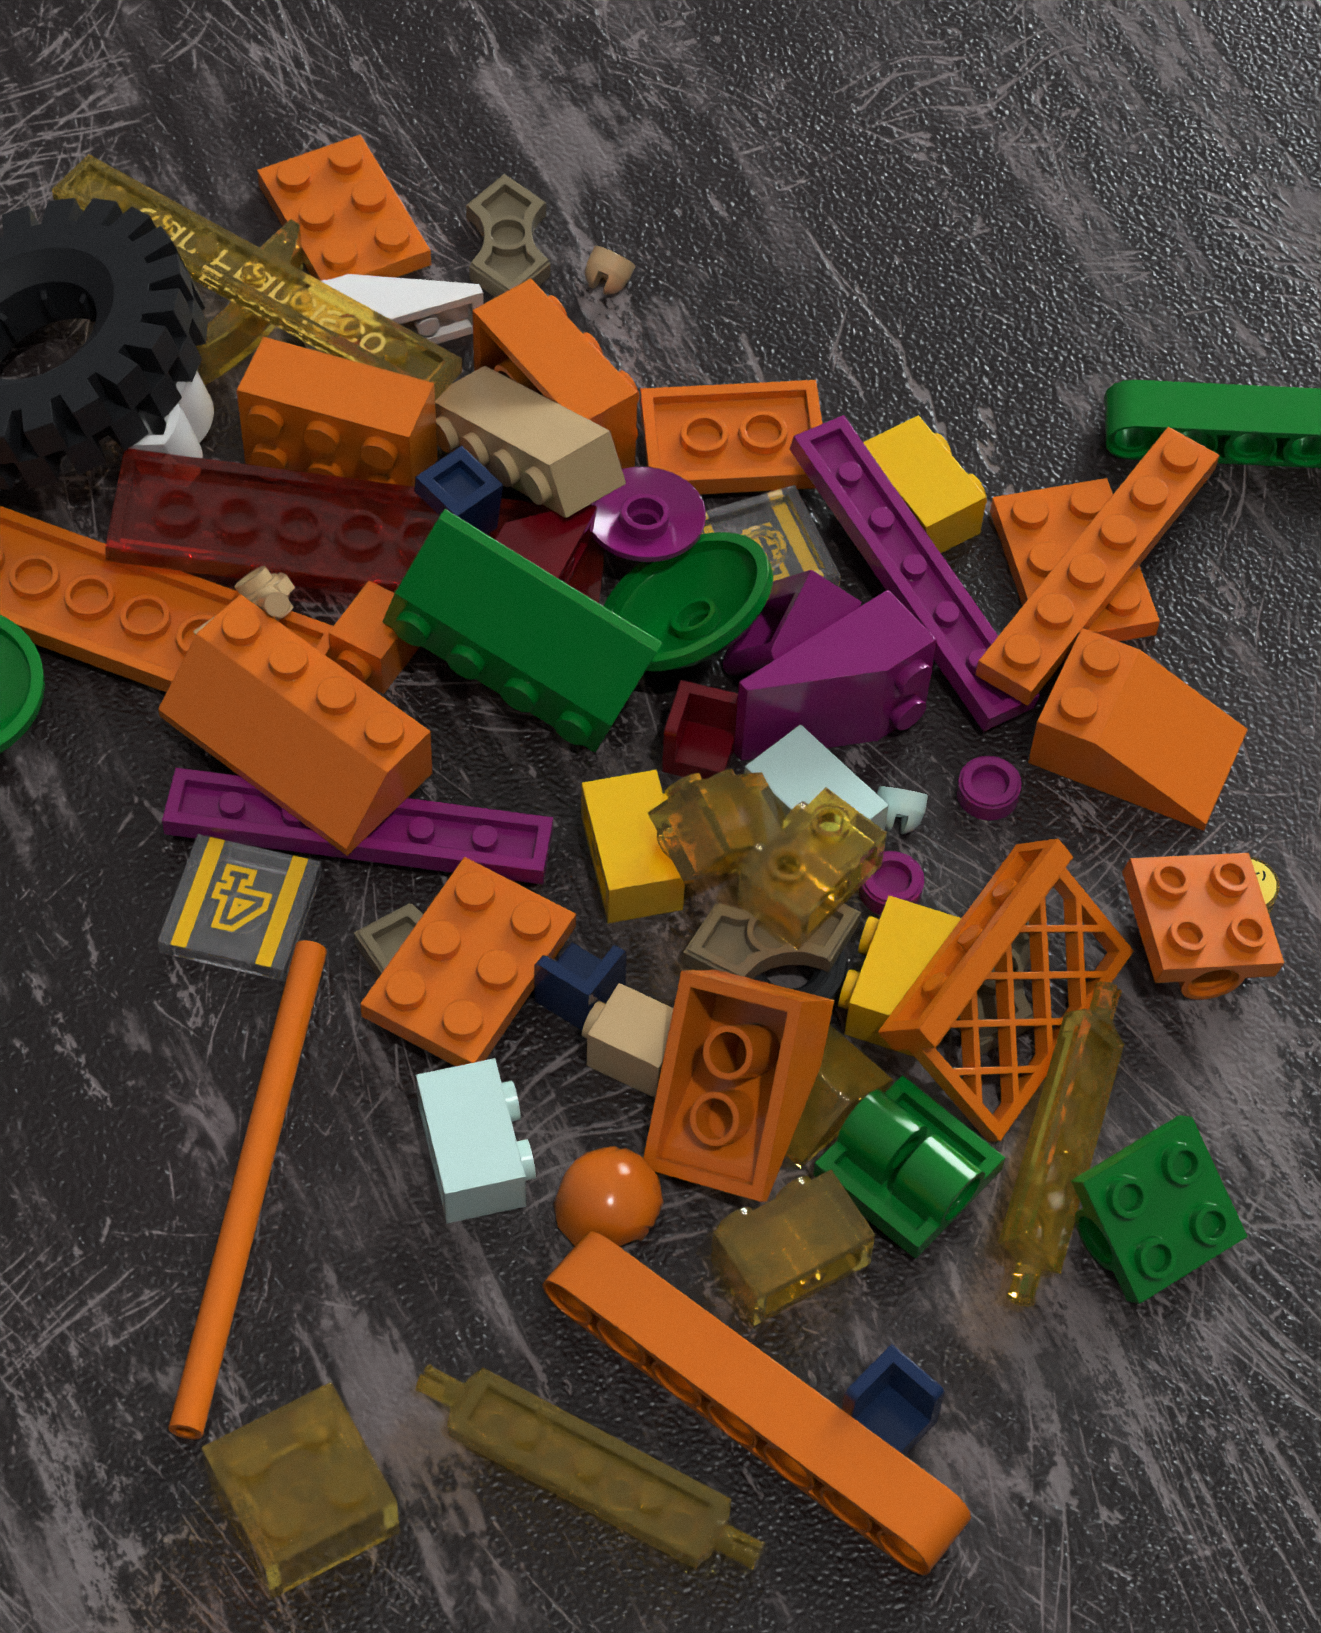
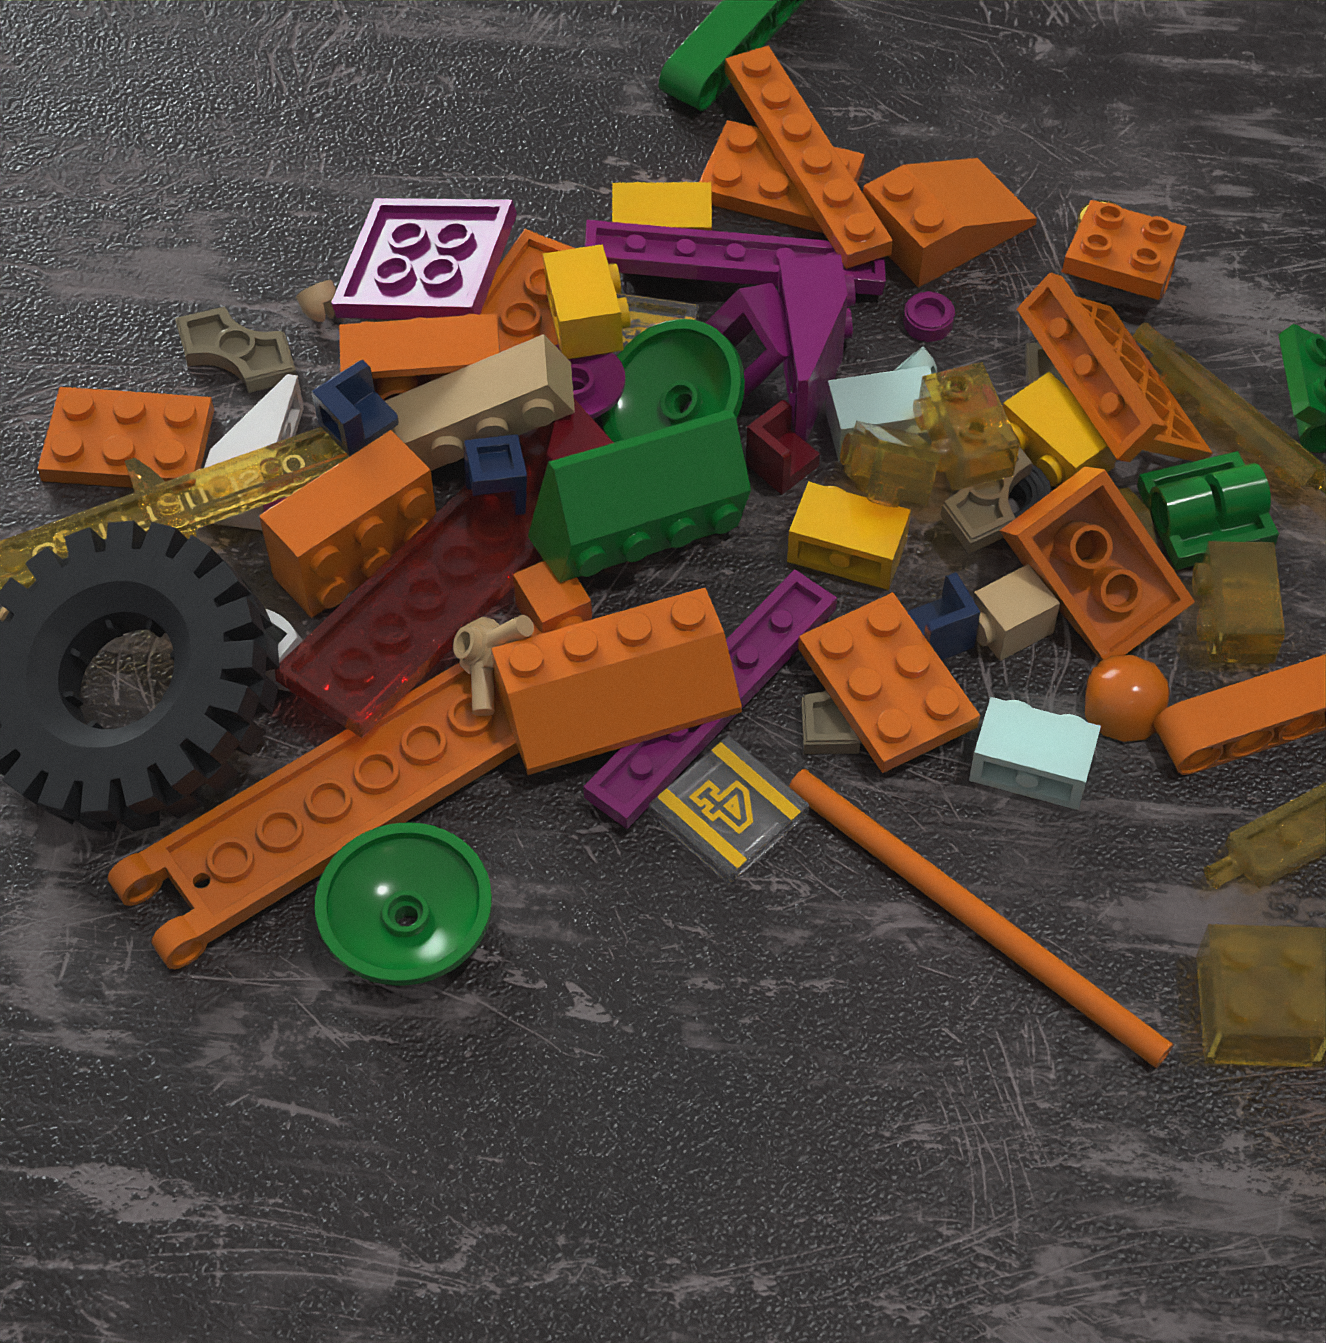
camera: 55 degrees left, 0 degrees up
none -> dark blue panel [311,360,399,456]
none -> magenta plate [331,198,517,320]
none -> yellow brick [543,244,631,359]

